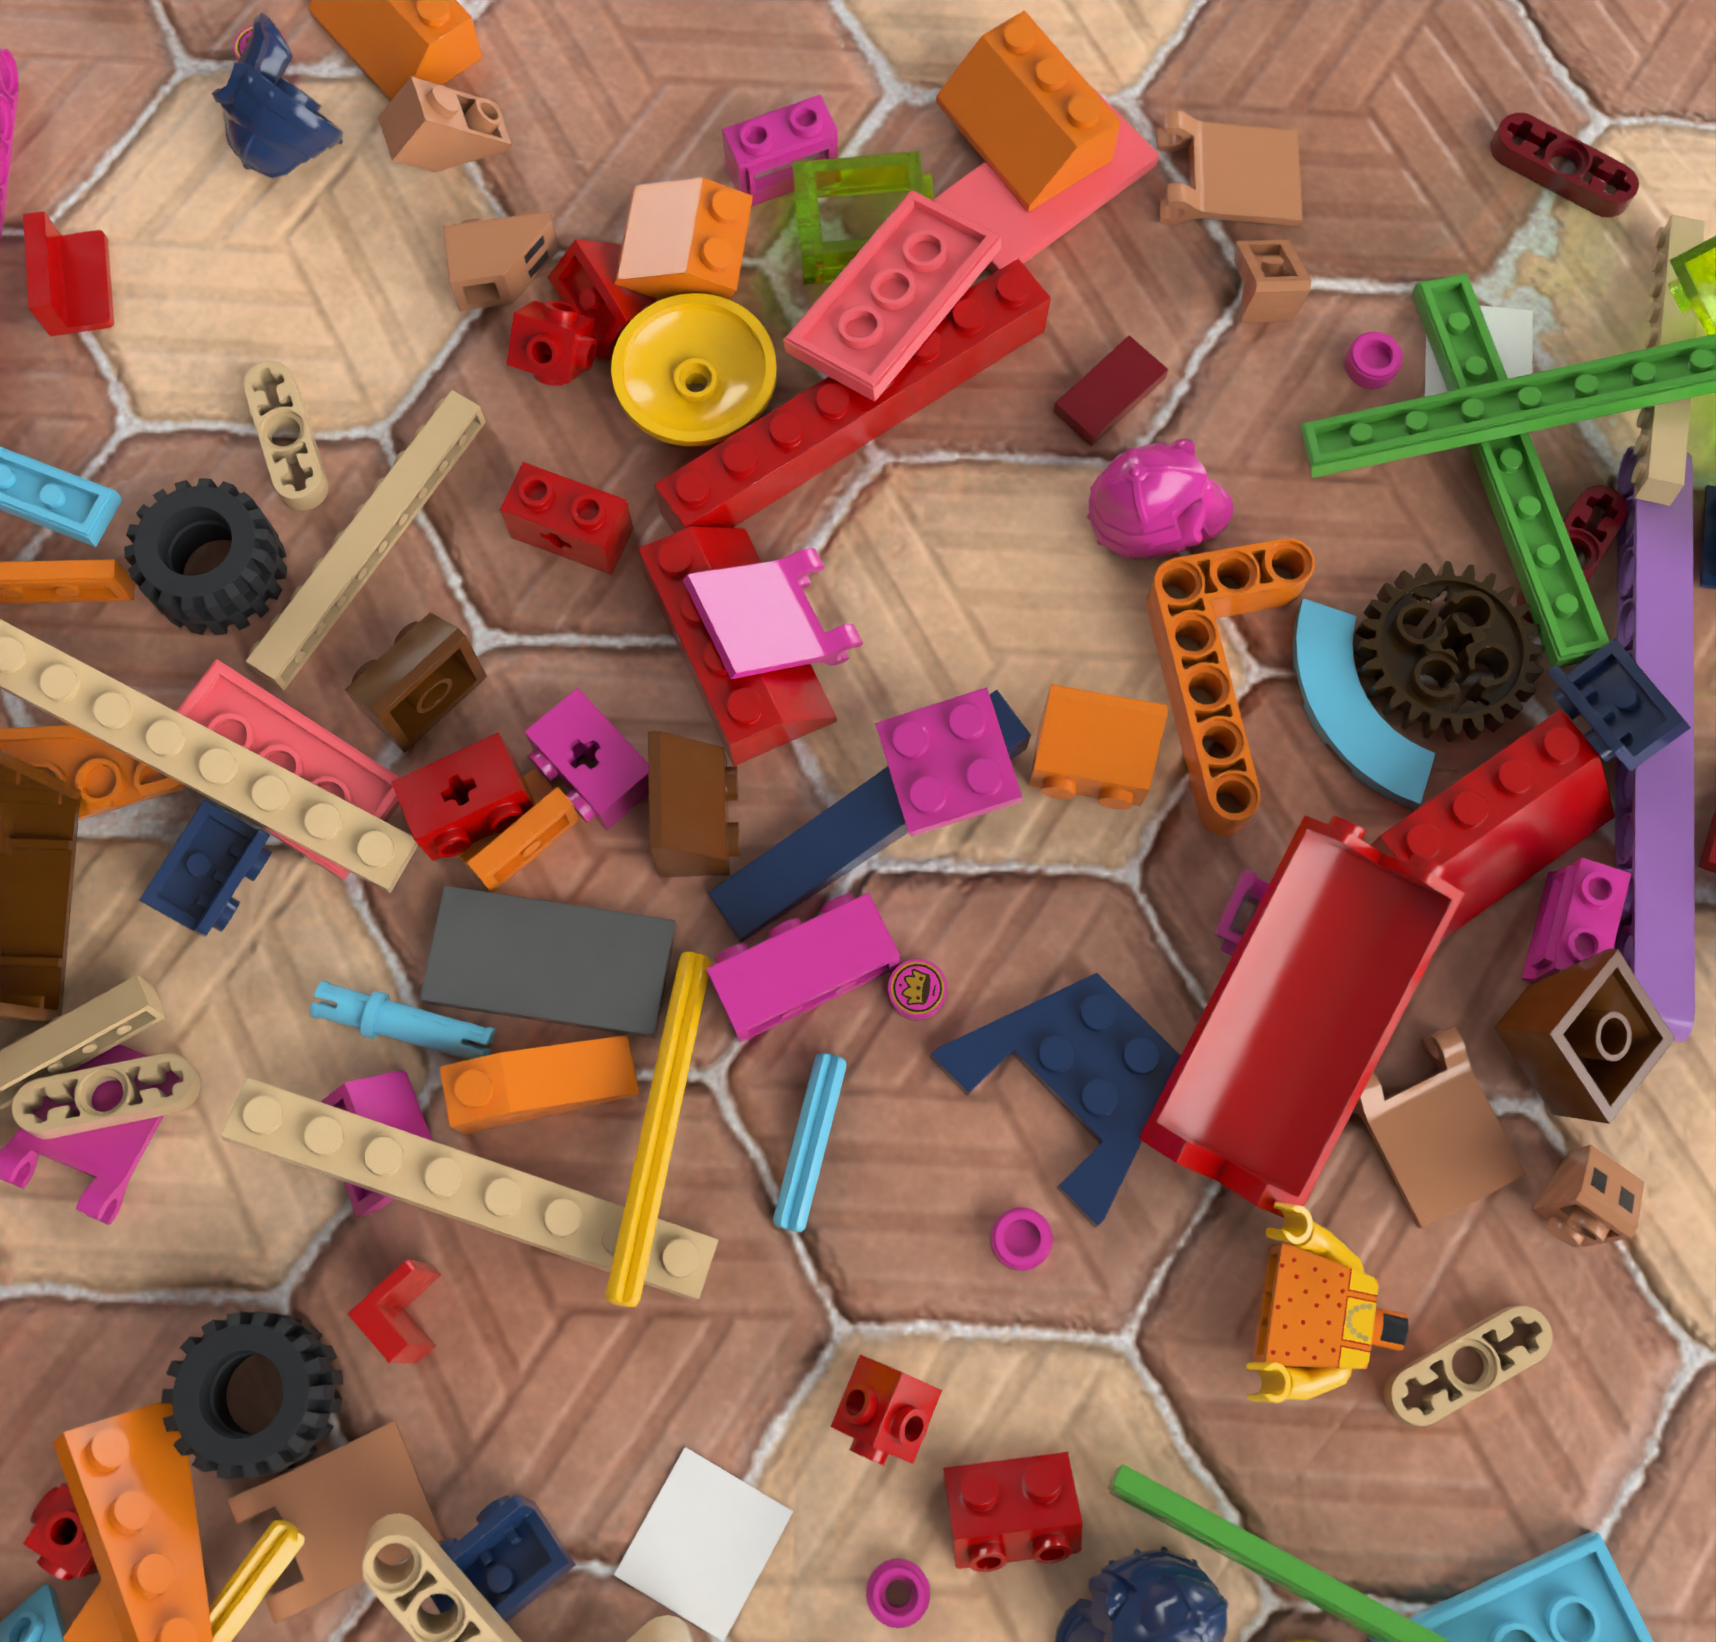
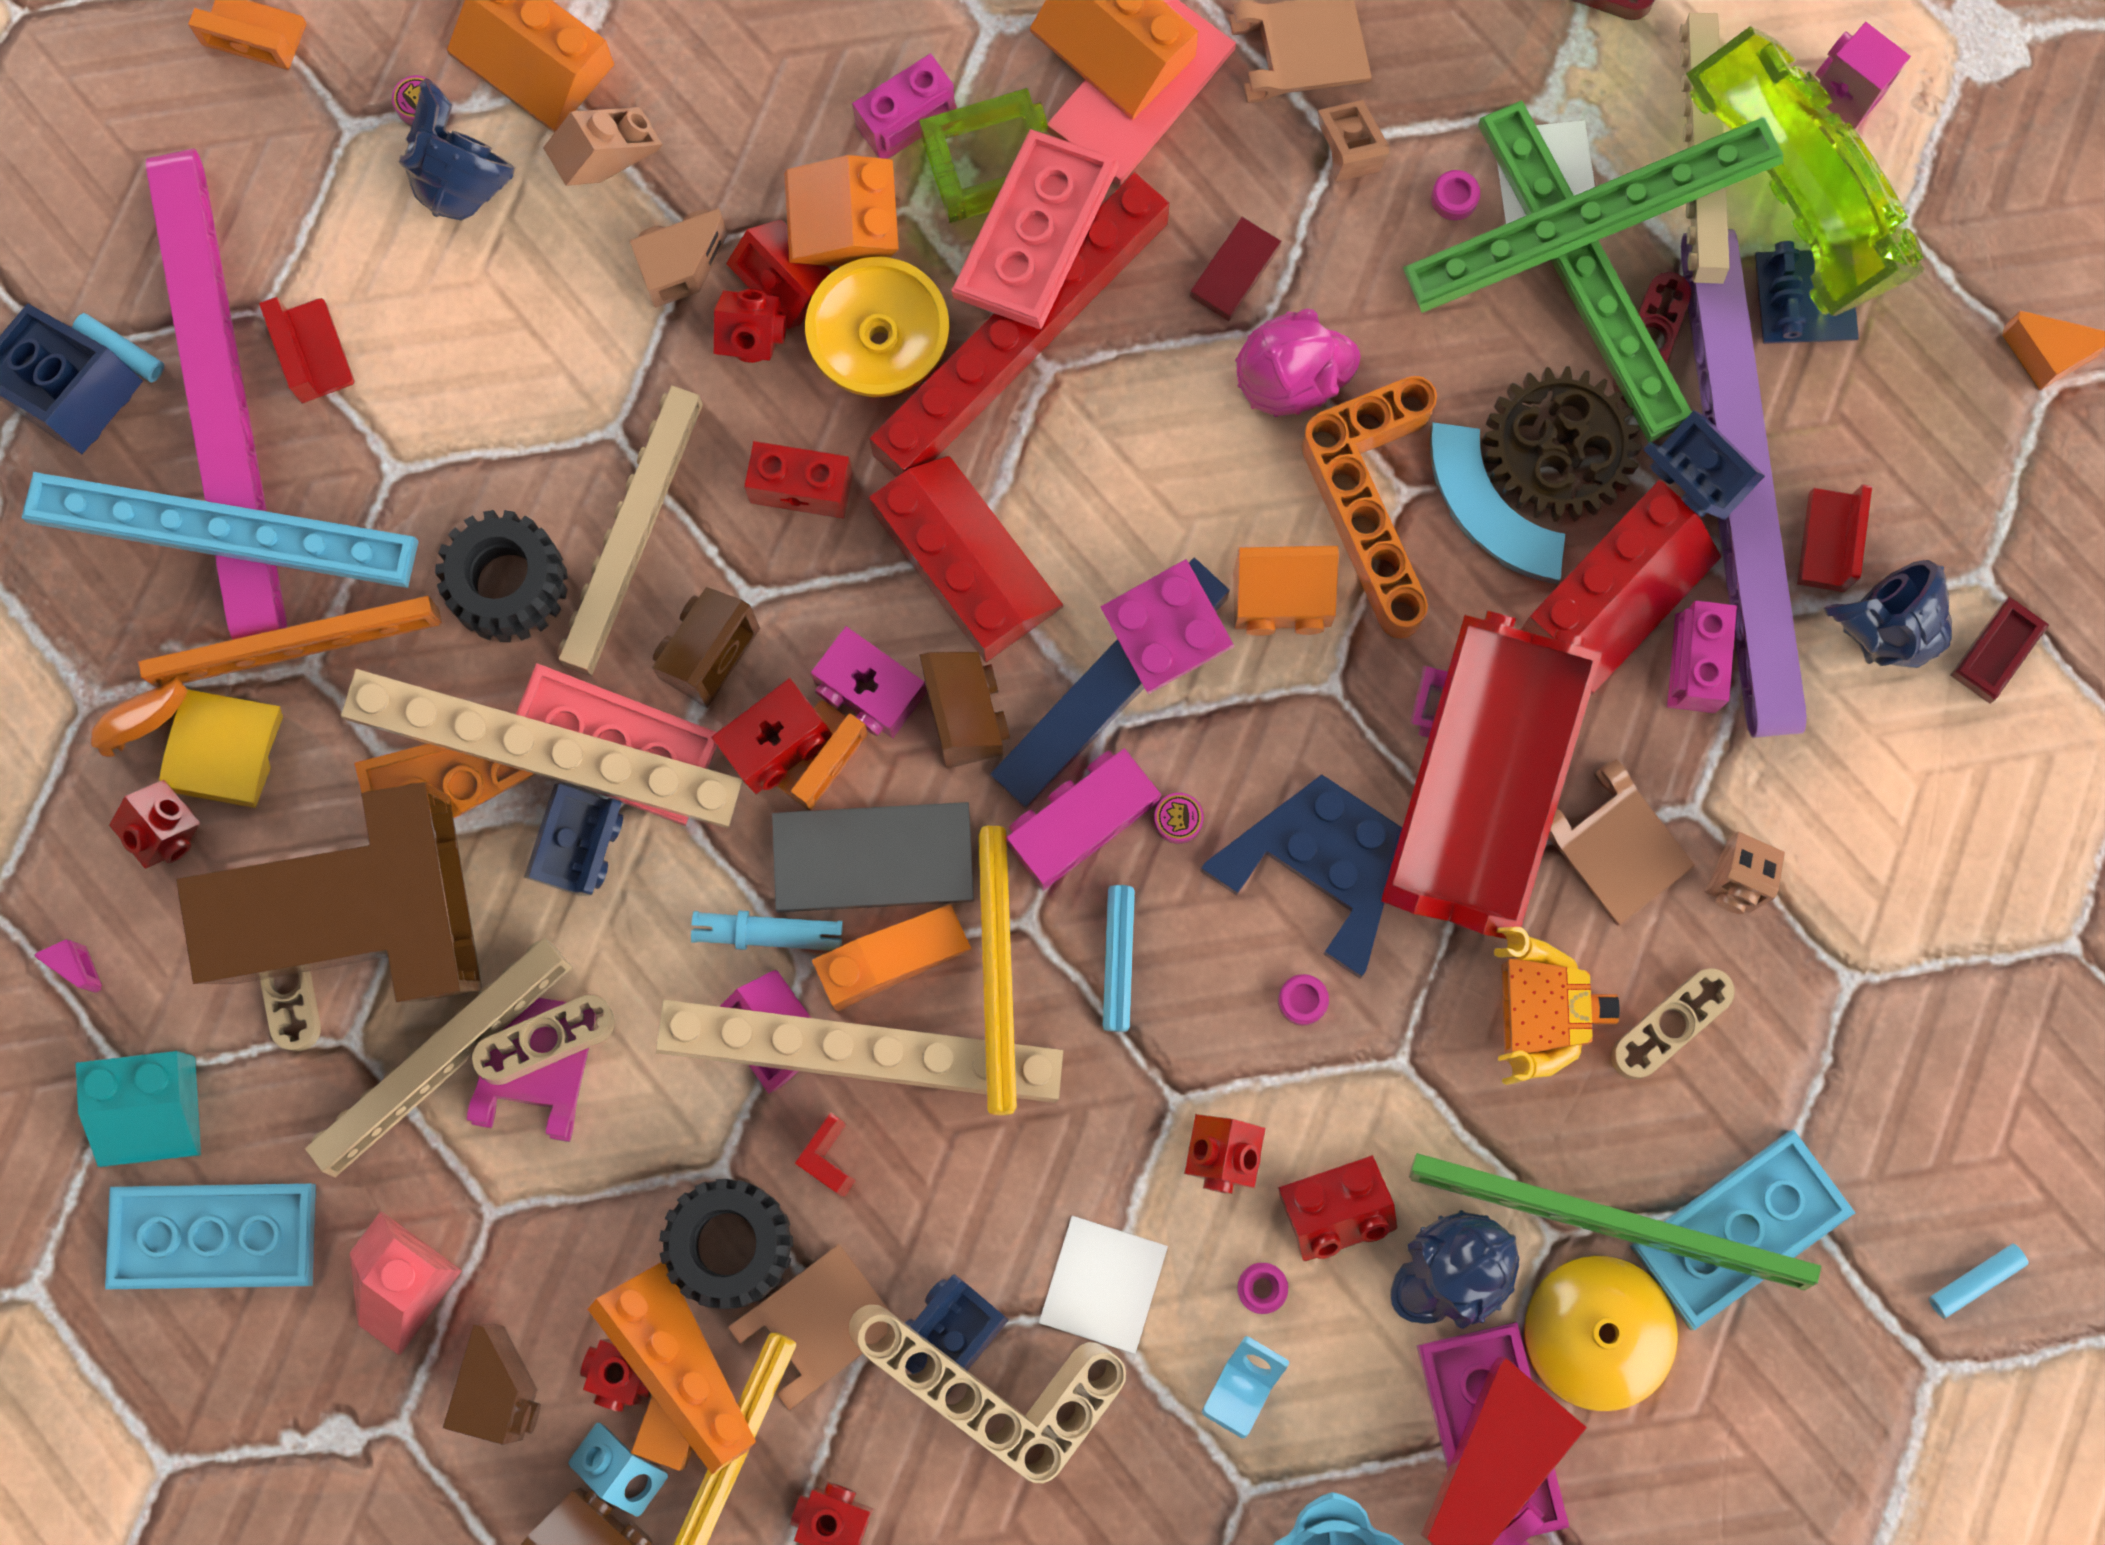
camera: 10 degrees left, 5 degrees up
tan beam [243,361,329,511] -> none
flag [683,548,863,679] -> none
reddish brown slope [1494,949,1675,1124] -> none

